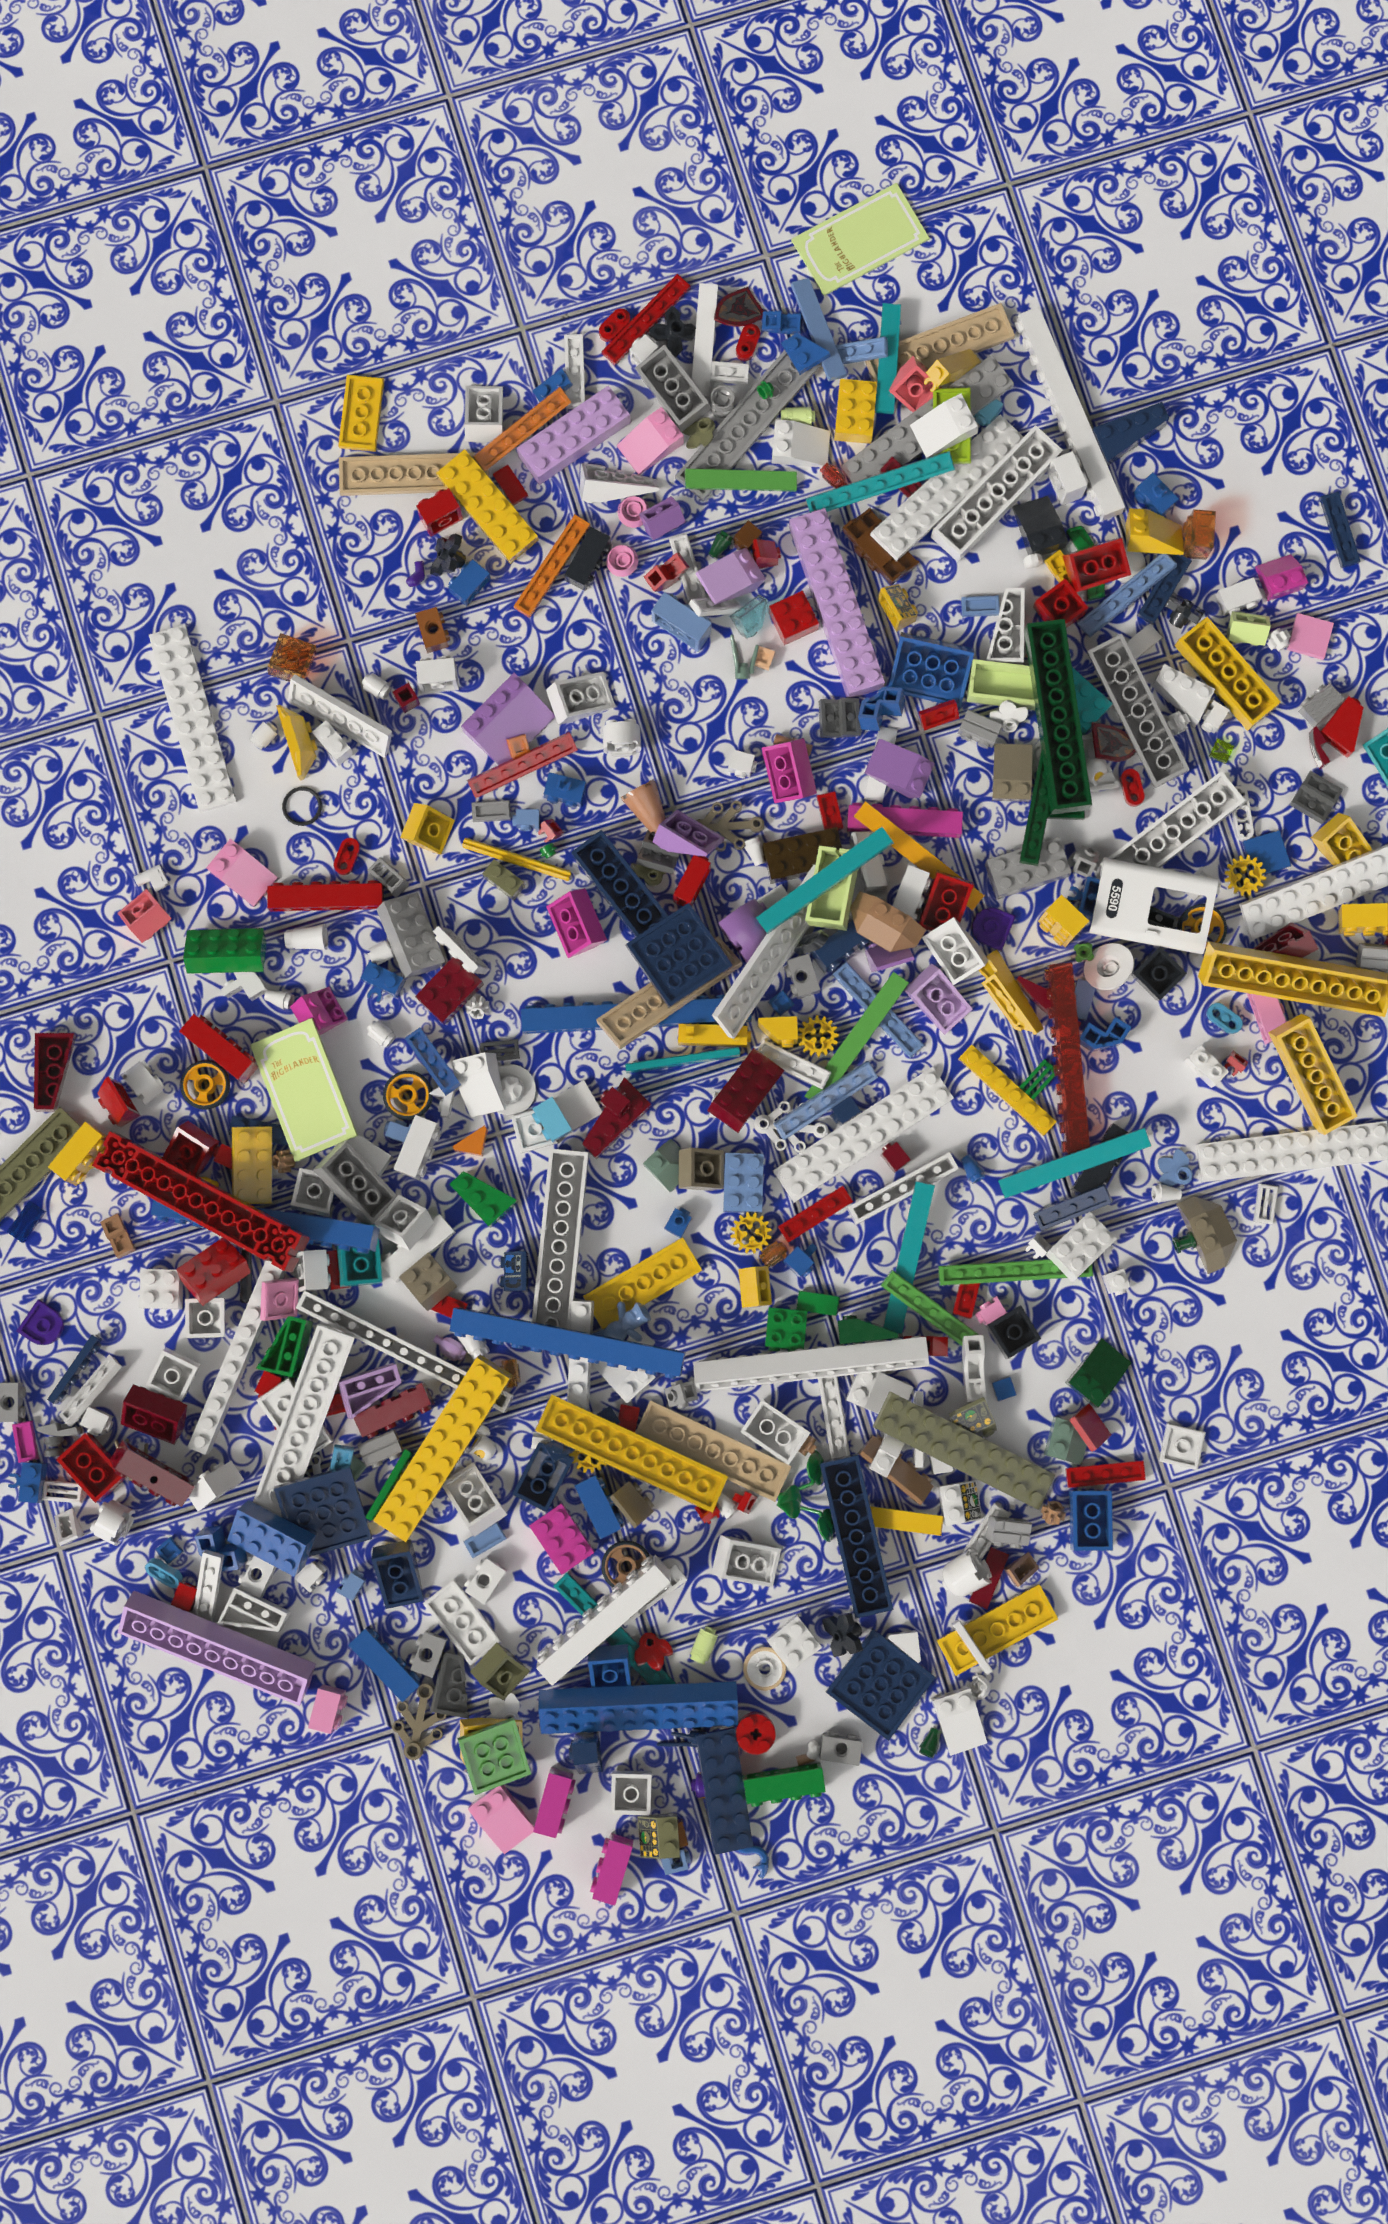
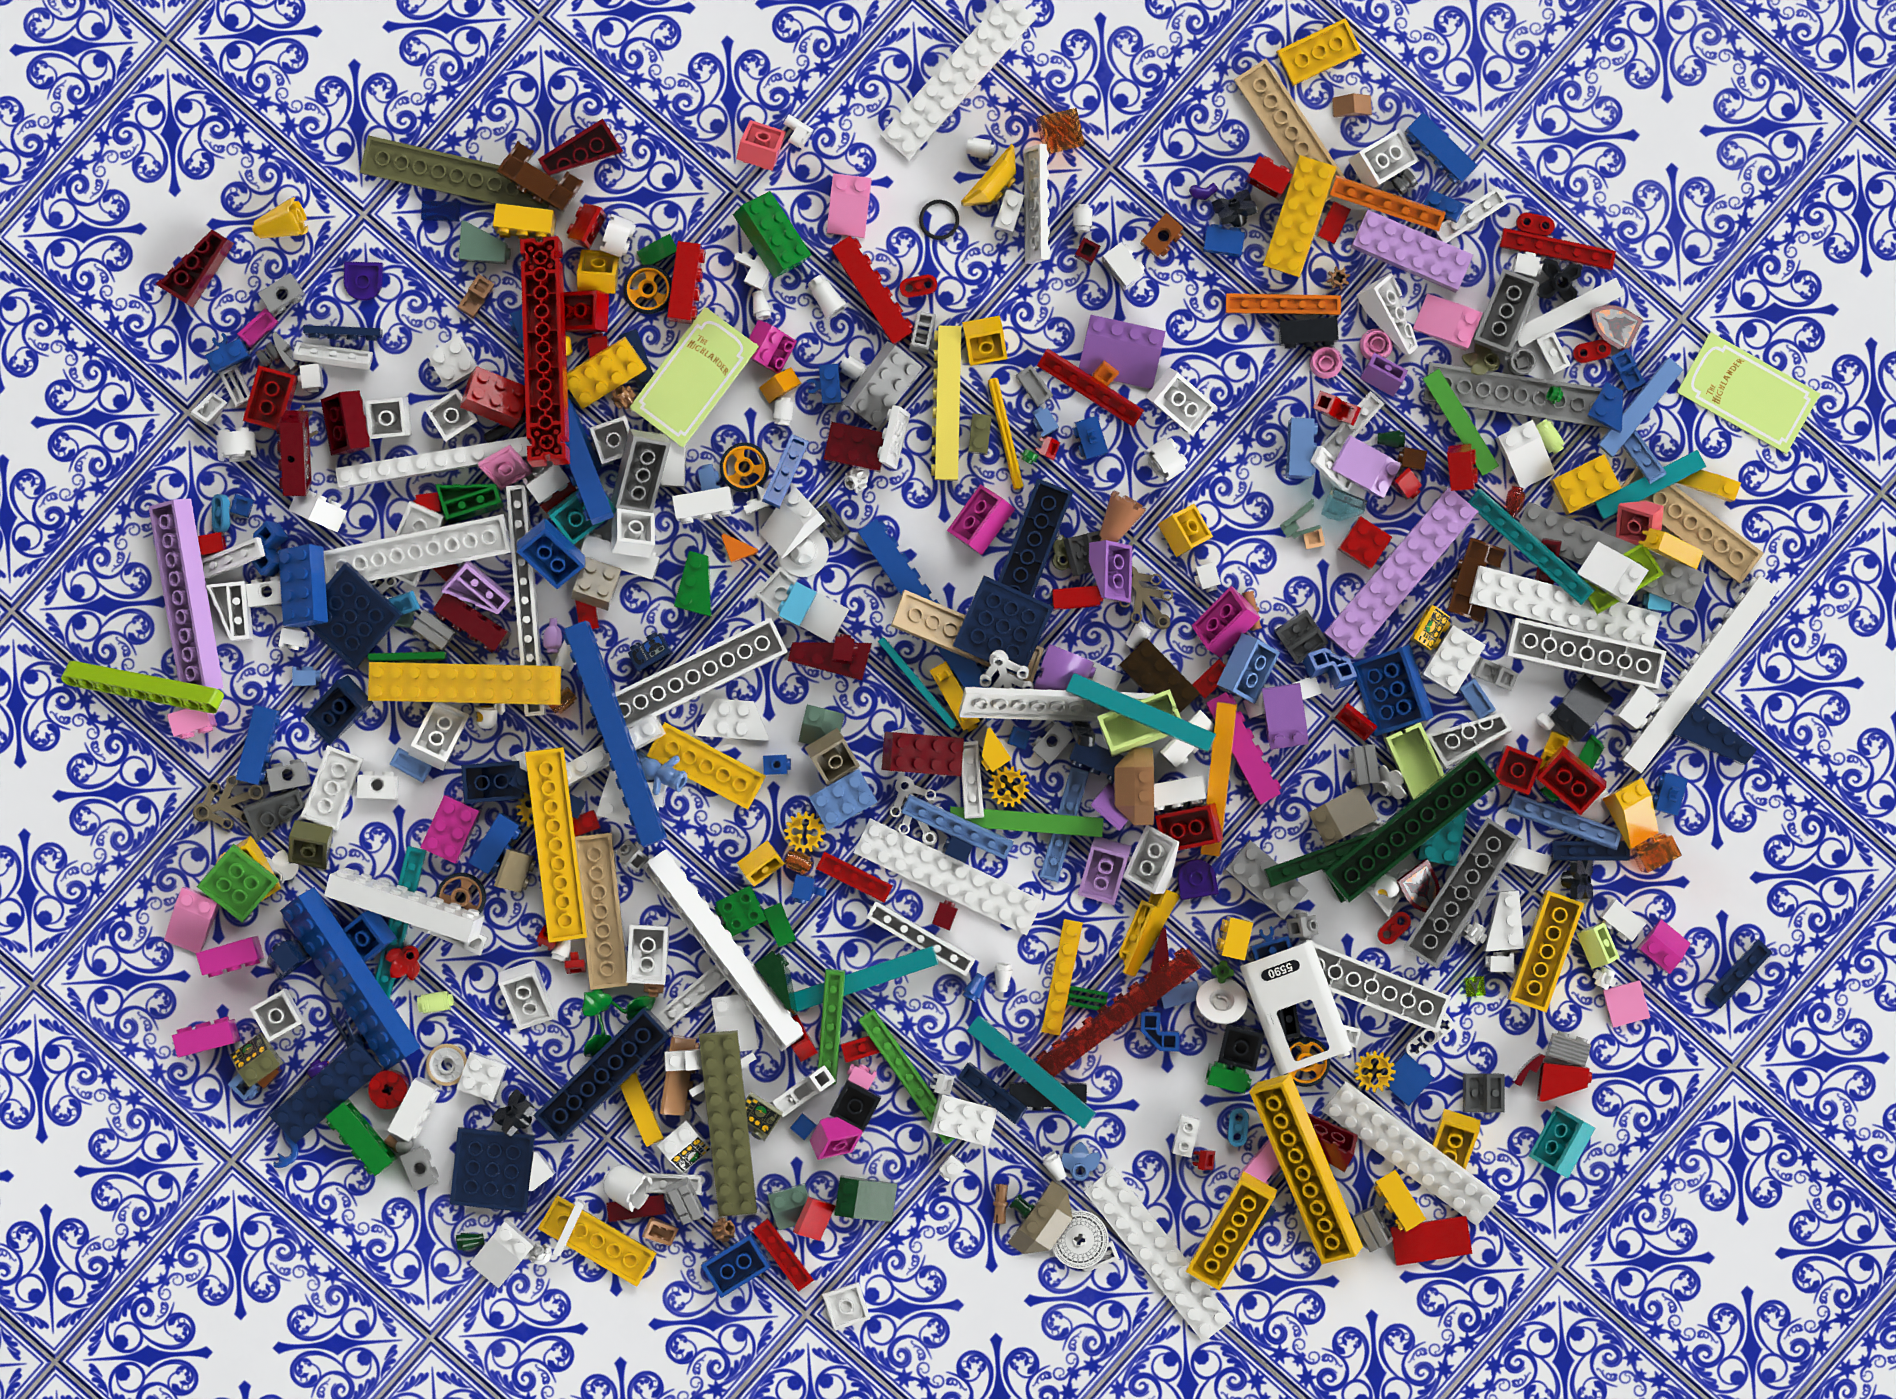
camera: 60 degrees right, 5 degrees up
none -> lime beam [61,661,224,714]
none -> white brick [387,1076,440,1141]
none -> sand green slope [459,220,511,264]
none -> reddish brown bracket [497,141,584,213]
none -> blue brick [517,518,585,589]
none -> yellow slope [577,249,619,294]
none -> green slope [637,234,677,265]
none -> white wing [695,699,769,741]
none -> light orange slope [759,367,802,404]
none -> dark pink slope [809,1117,863,1160]
none -> light yellow brick [931,326,961,481]
none -> white plant [980,650,1034,689]
none -> medium nougat pin [993,1184,1008,1224]
none -> white cone [994,963,1013,992]
none -> white piece [1052,1211,1109,1269]
none -> yellow slope [1157,504,1213,557]
none -> green brick [1205,1061,1252,1094]
none -> medium blue brick [1217,633,1280,704]
none -> medium nougat gear [1326,266,1351,291]
none -> medium nougat slope [1332,93,1372,117]
none -> dark grey wheel [1391,169,1418,195]
none -> blue brick [1405,112,1478,185]
none -> white brick [1420,625,1486,695]
none -> red brick [1447,444,1478,491]
none -> light grey slope [1473,658,1519,691]
none -> yellow slope [1676,470,1741,502]

